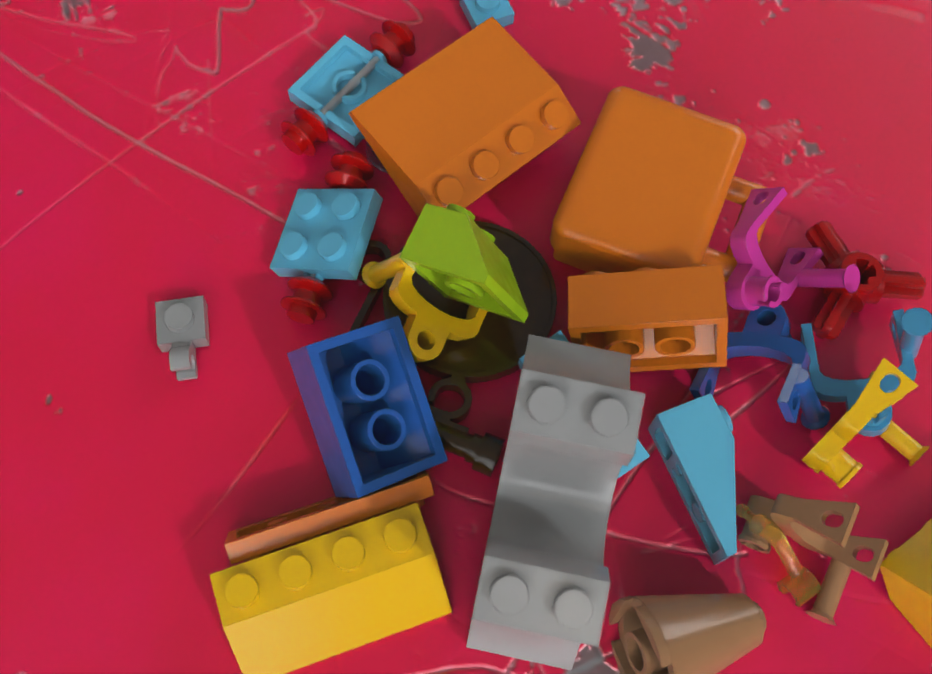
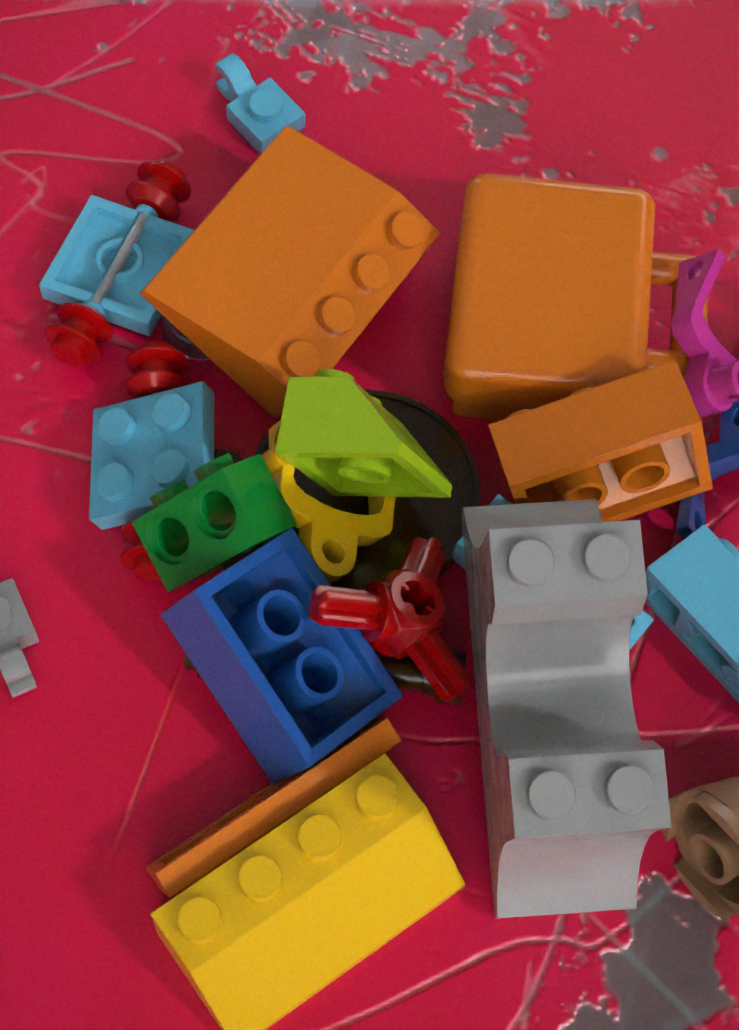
camera: 15 degrees left, 5 degrees down
none -> green brick [132,453,297,592]
none -> red bush [308,537,473,703]

